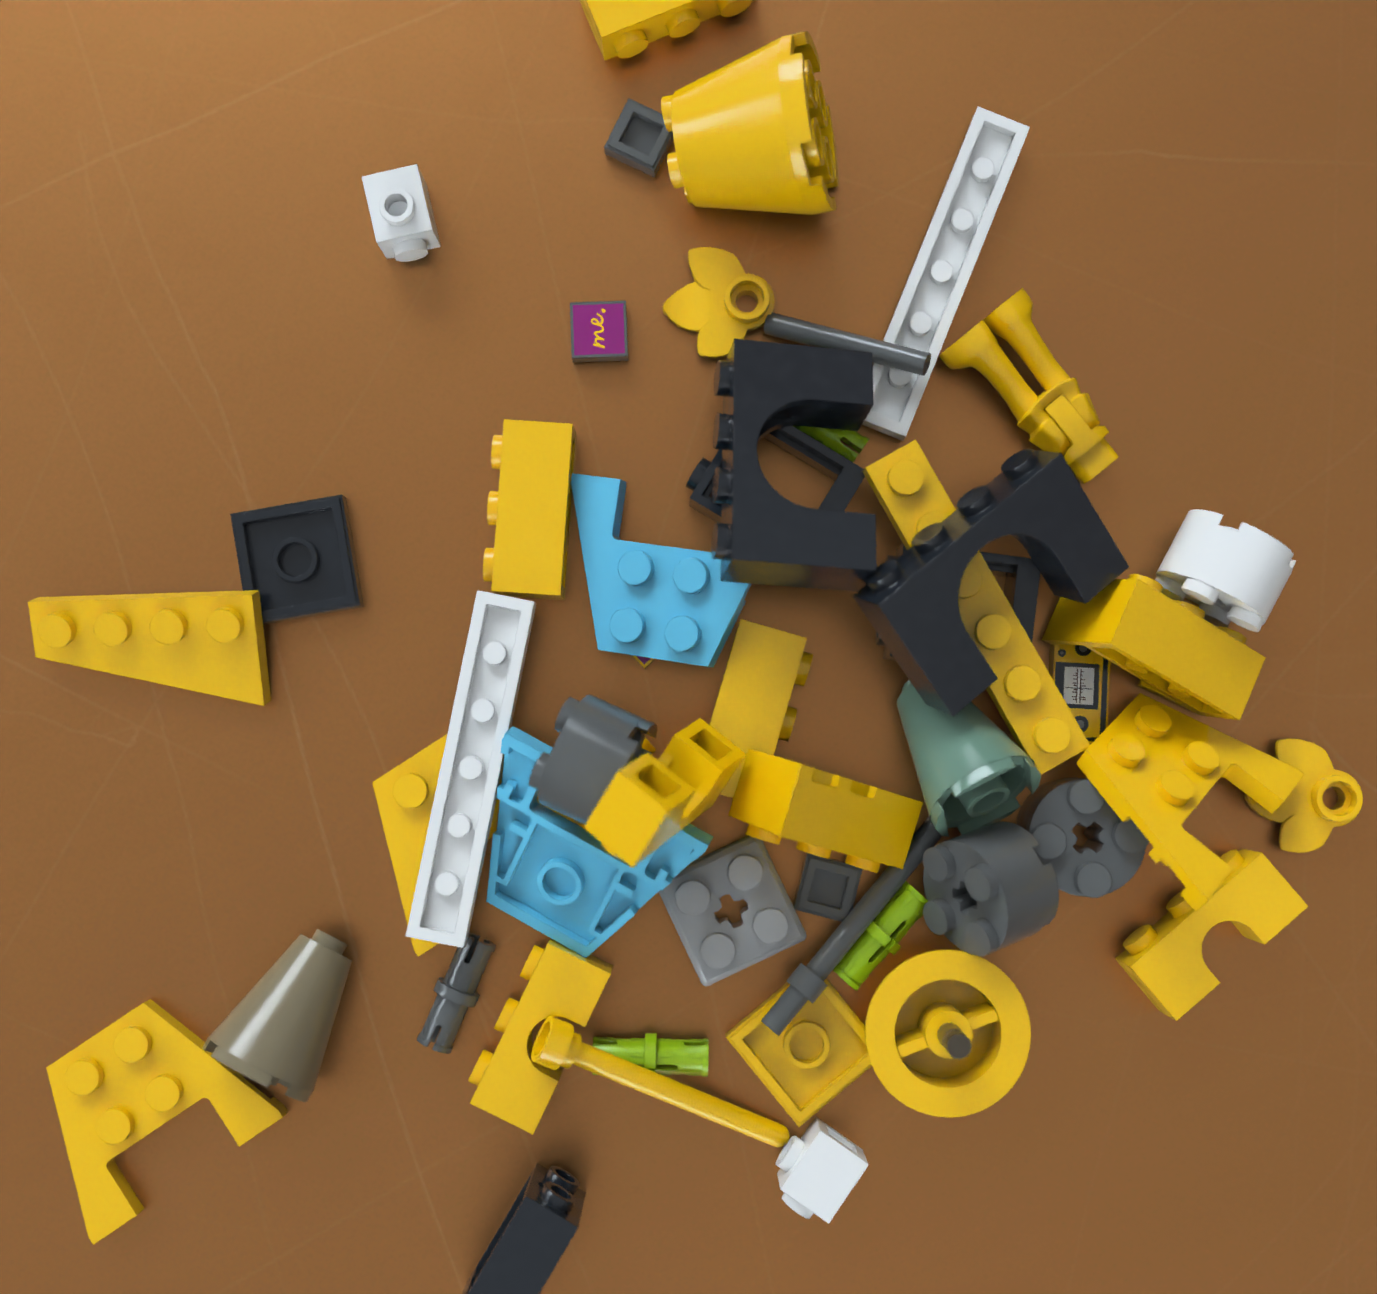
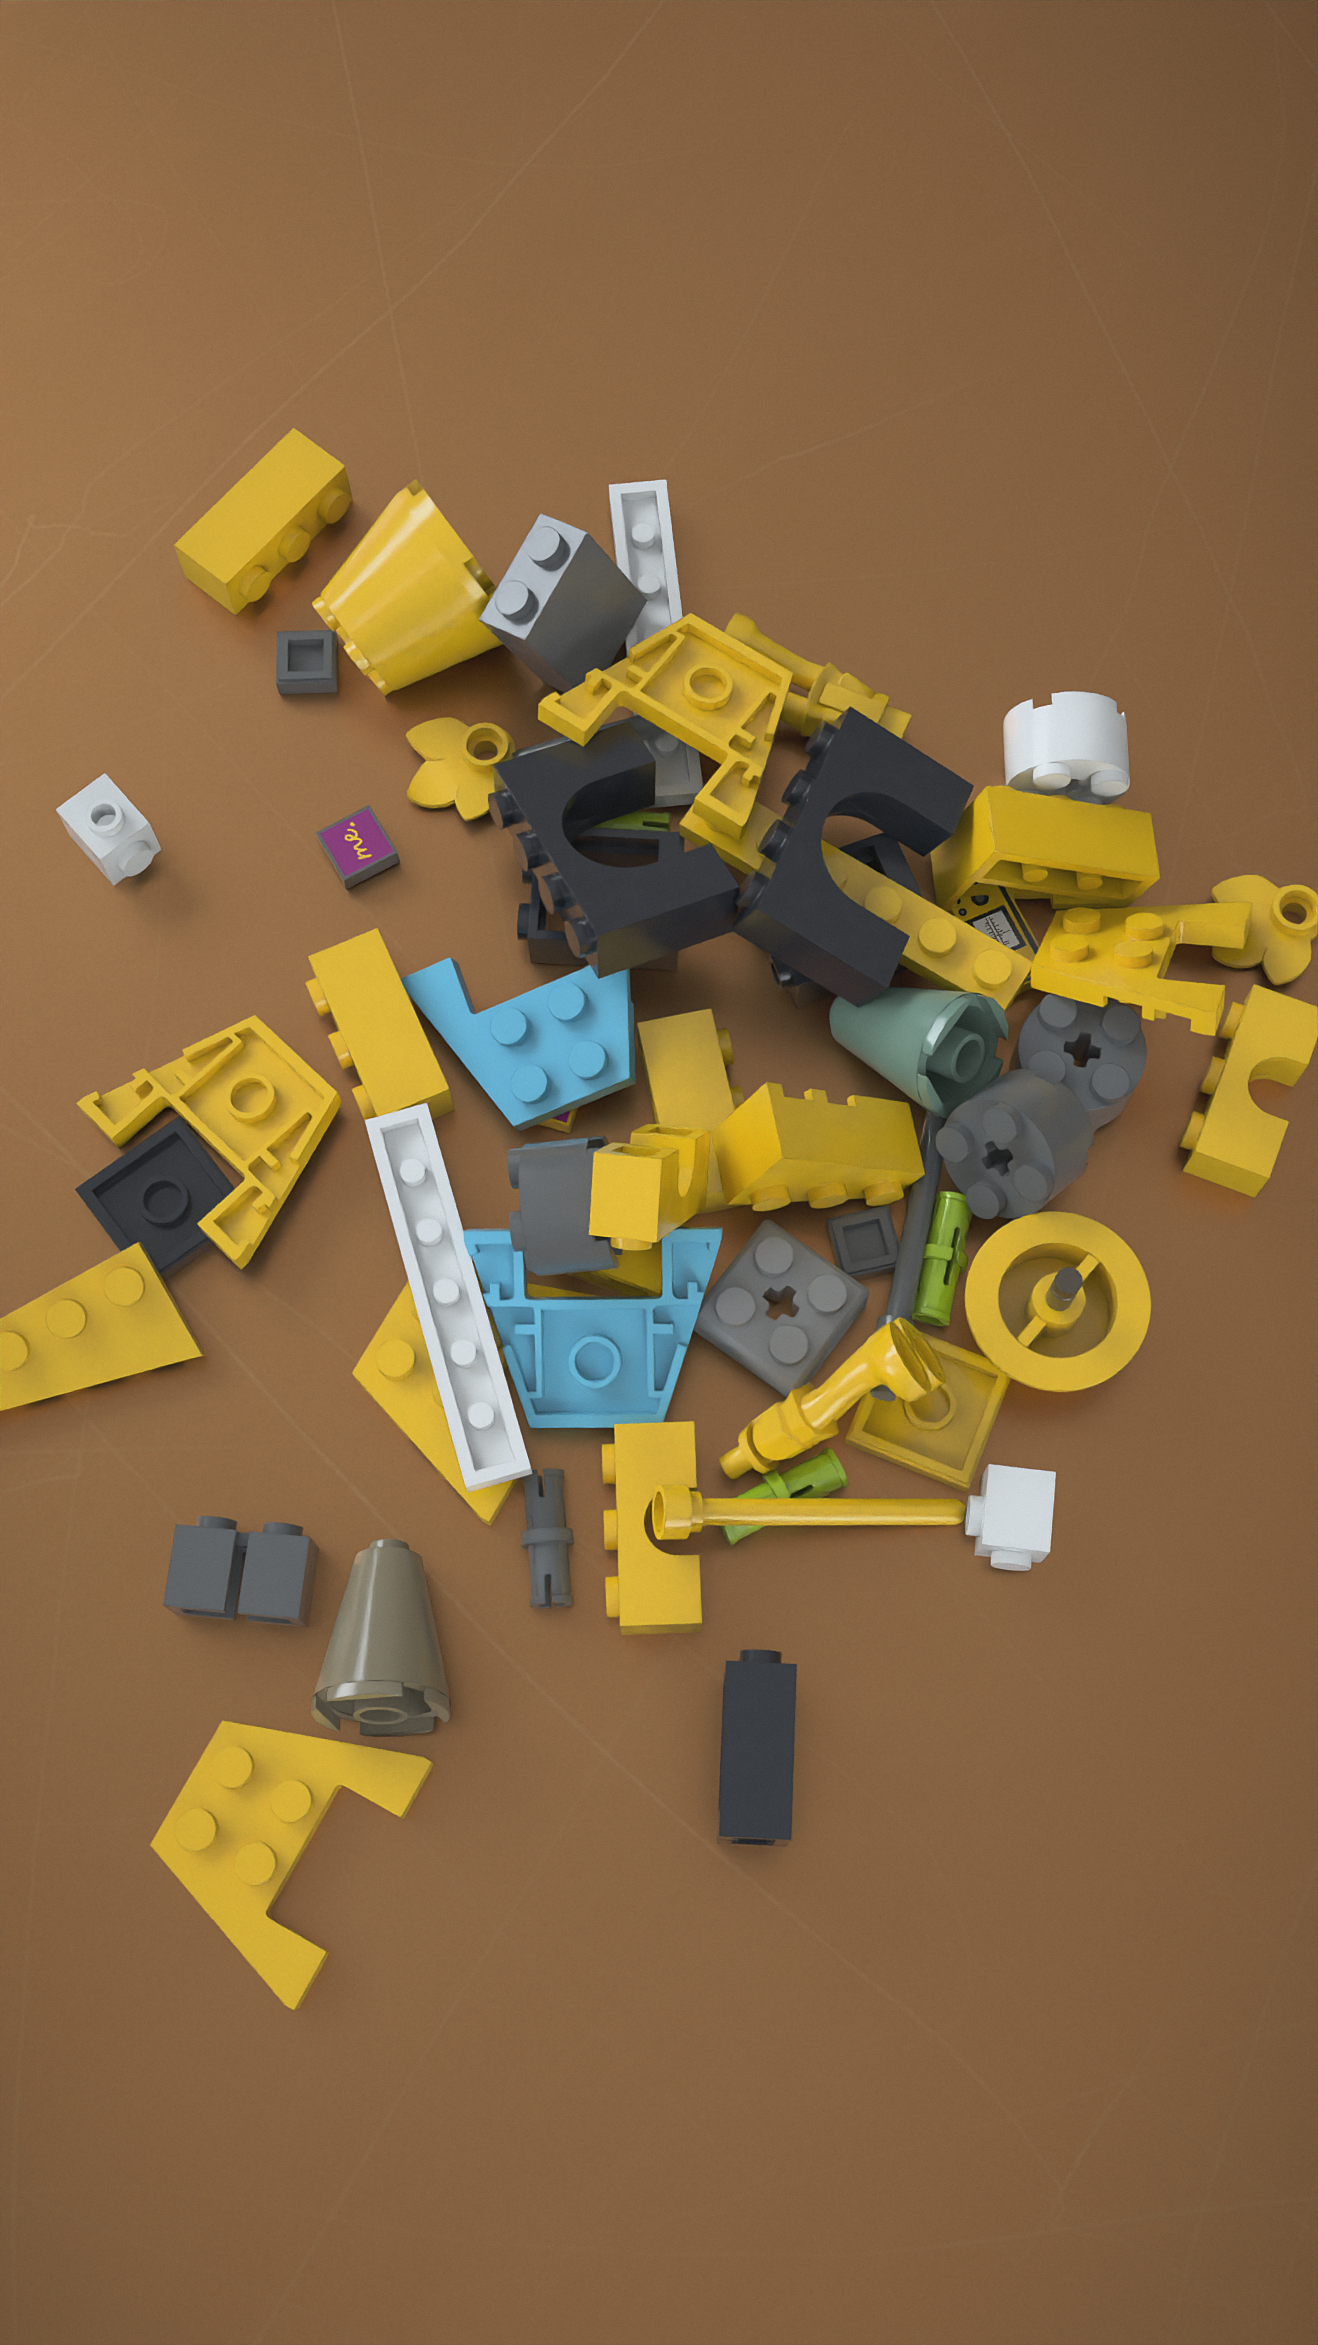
camera: 25 degrees left, 15 degrees down
none -> yellow wing [76,1015,342,1270]
none -> dark grey piece [163,1516,319,1627]
none -> dark grey brick [479,513,648,693]
none -> yellow wing [538,613,793,841]
none -> yellow piece [719,1317,946,1479]

